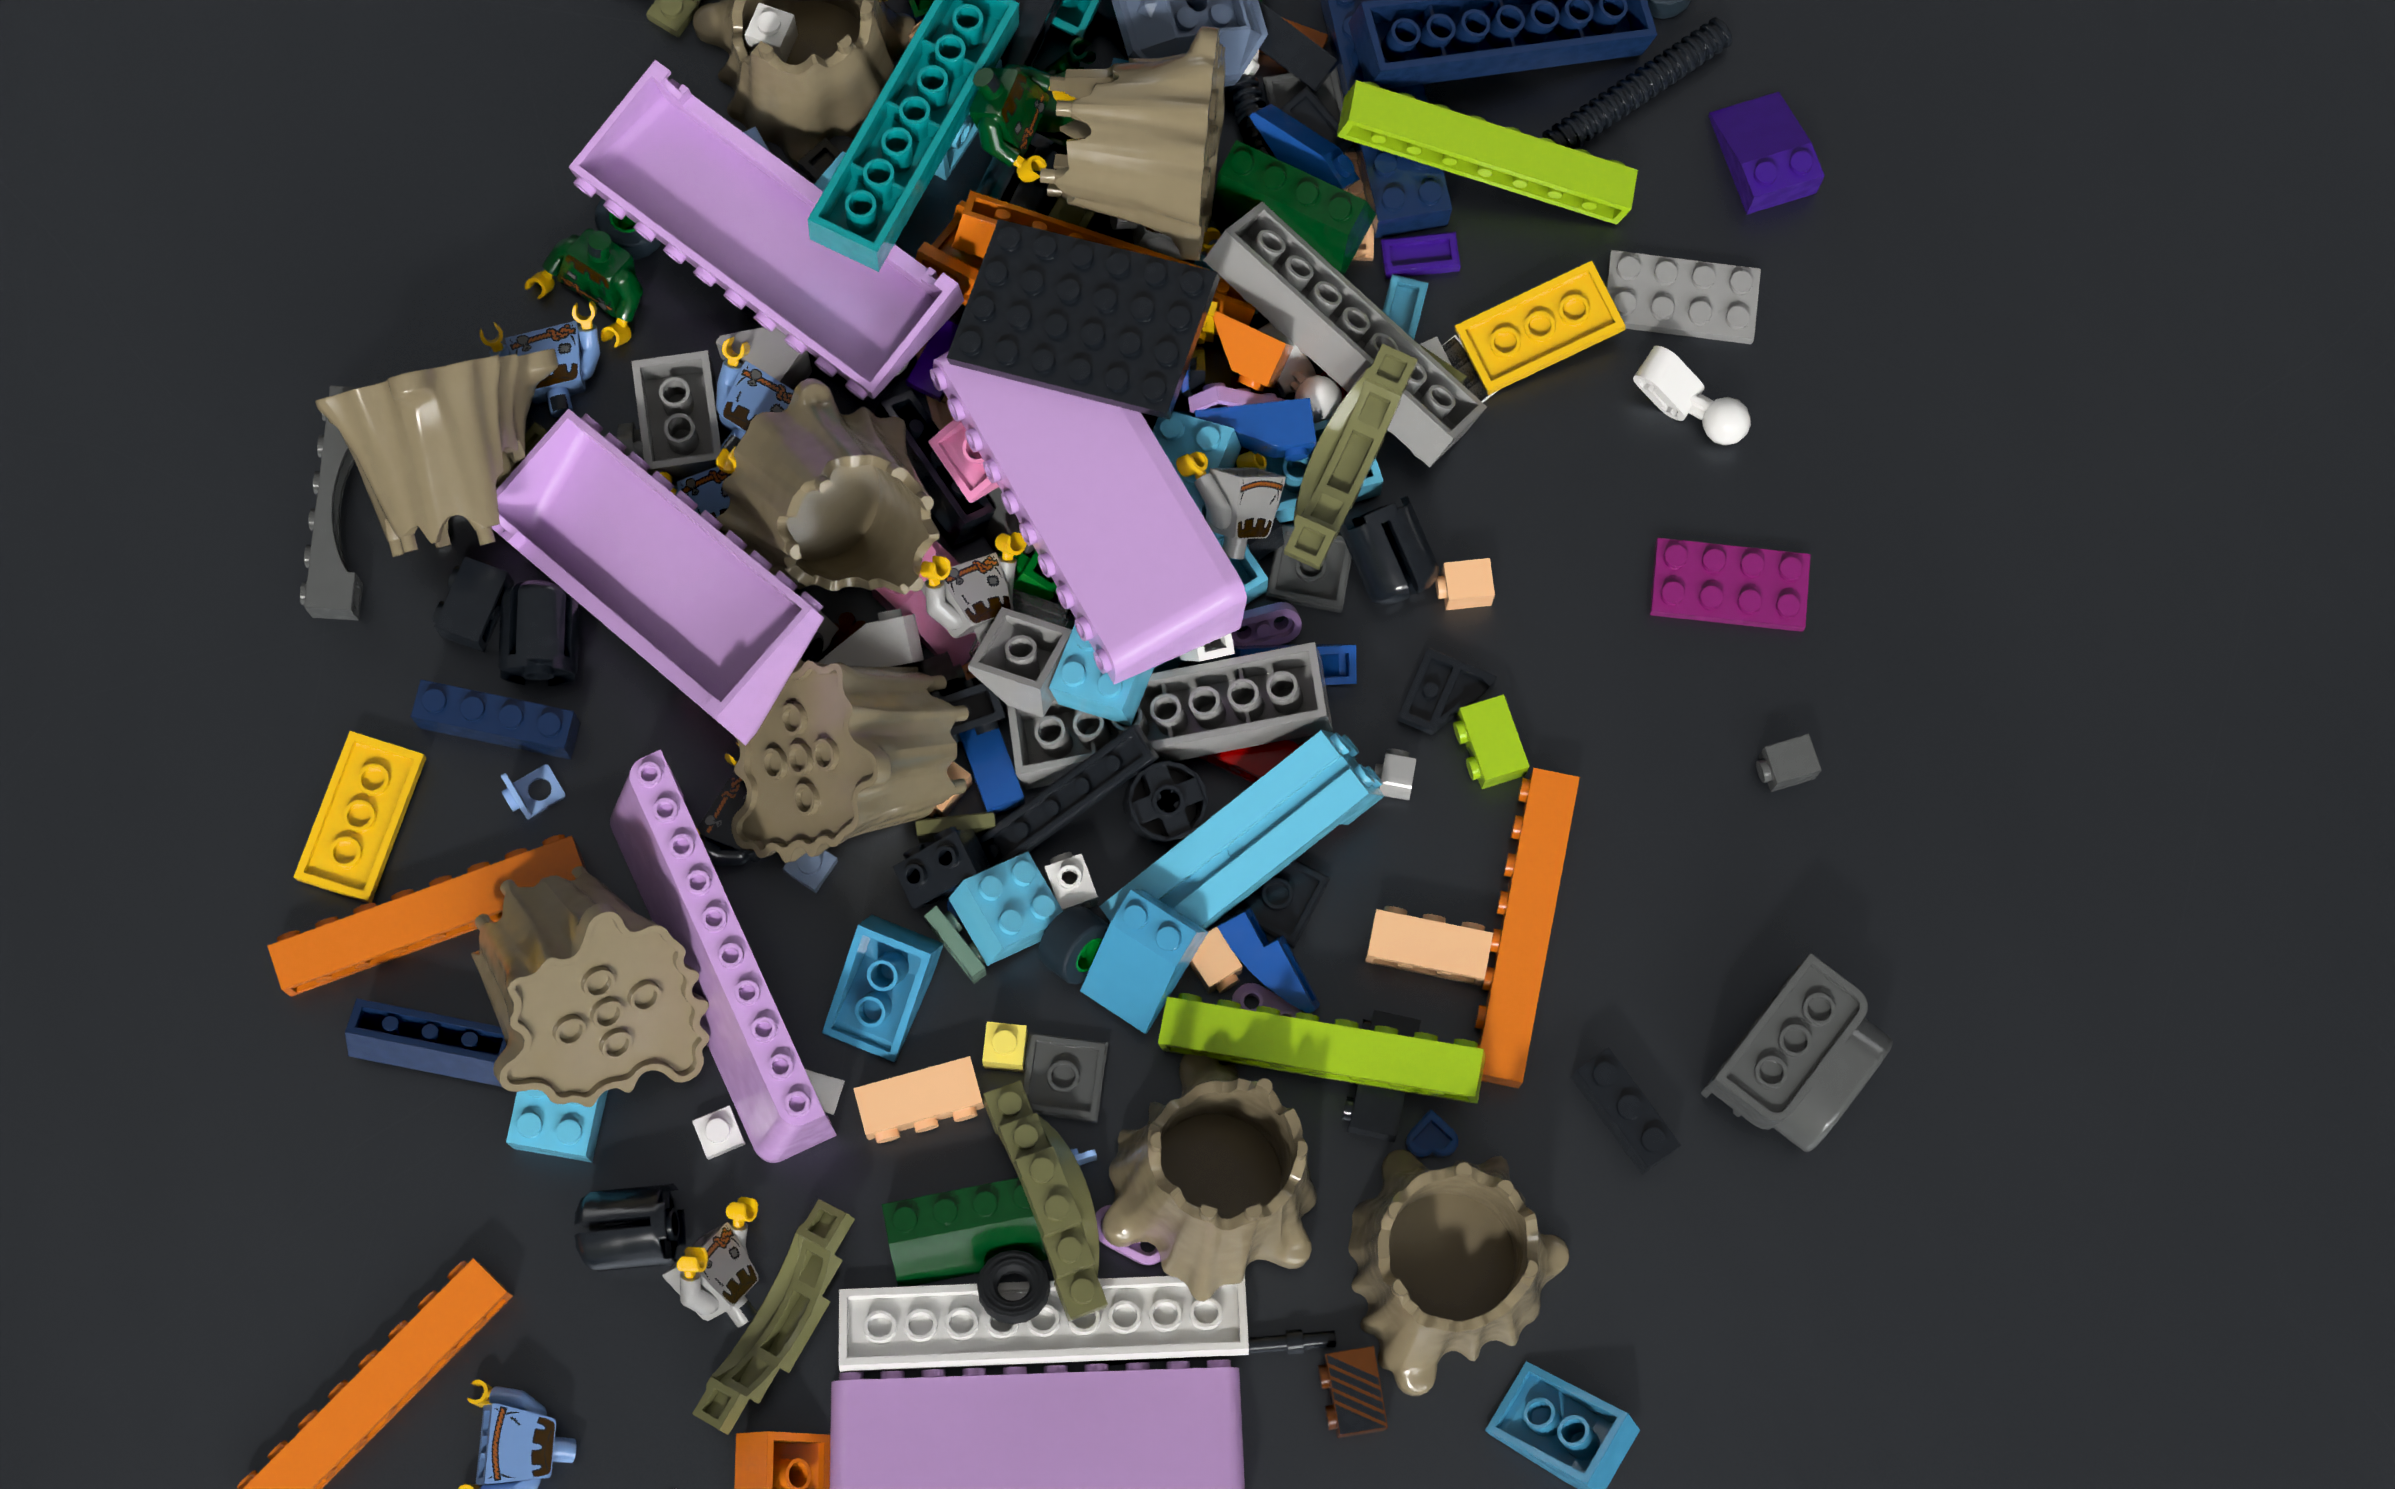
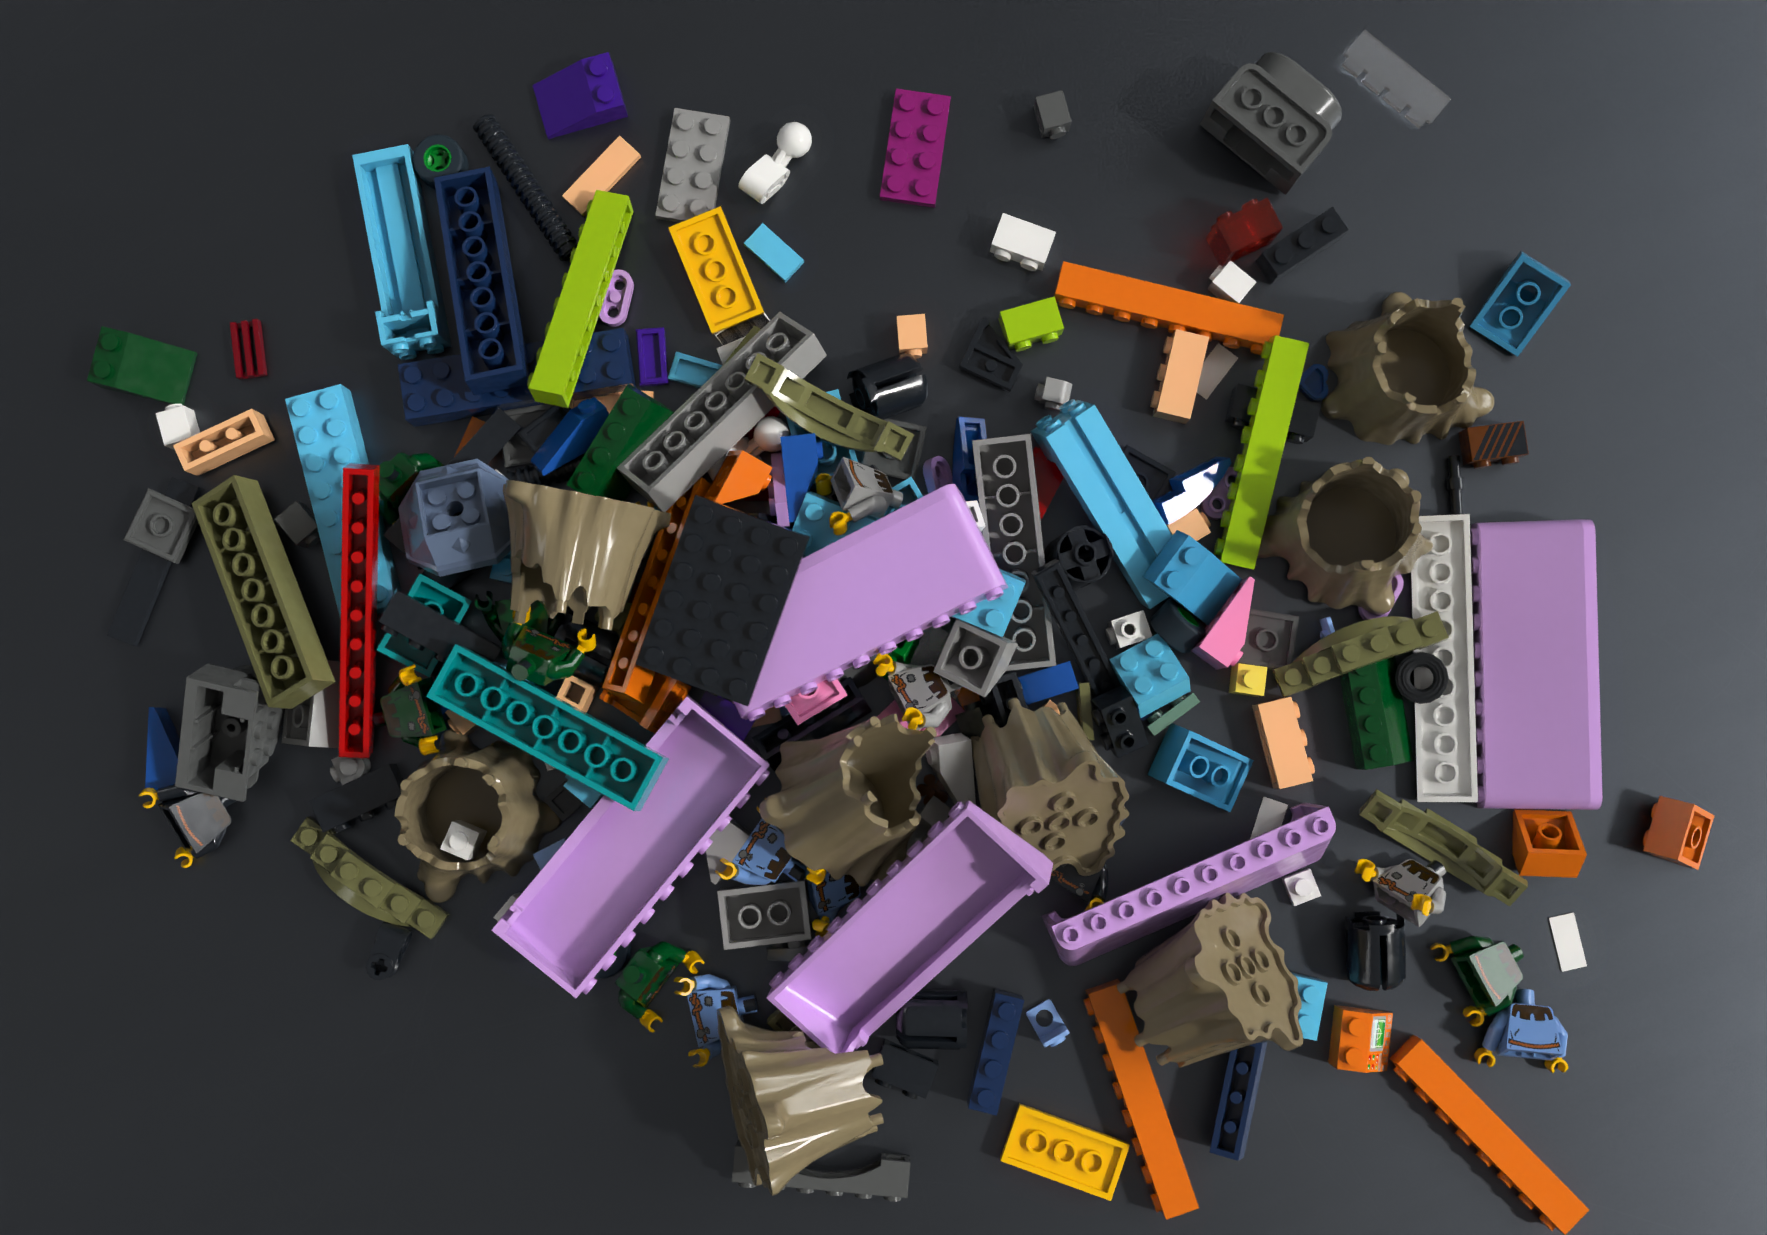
camera: 85 degrees left, 10 degrees up
none -> light nougat brick [556,675,599,713]
none -> light nougat tile [562,136,641,217]
none -> lavender plate [599,269,634,327]
none -> medium azure tile [744,223,804,283]
none -> white brick [990,213,1056,271]
none -> bright pink slope [1191,576,1255,670]
none -> white sticker [1197,343,1238,400]
none -> clear red brick [1206,197,1283,267]
none -> white brick [1208,261,1256,303]
none -> orange slope [1328,1005,1393,1073]
none -> clear windscreen [1341,30,1451,129]
none -> dark green torso [1430,936,1524,1027]

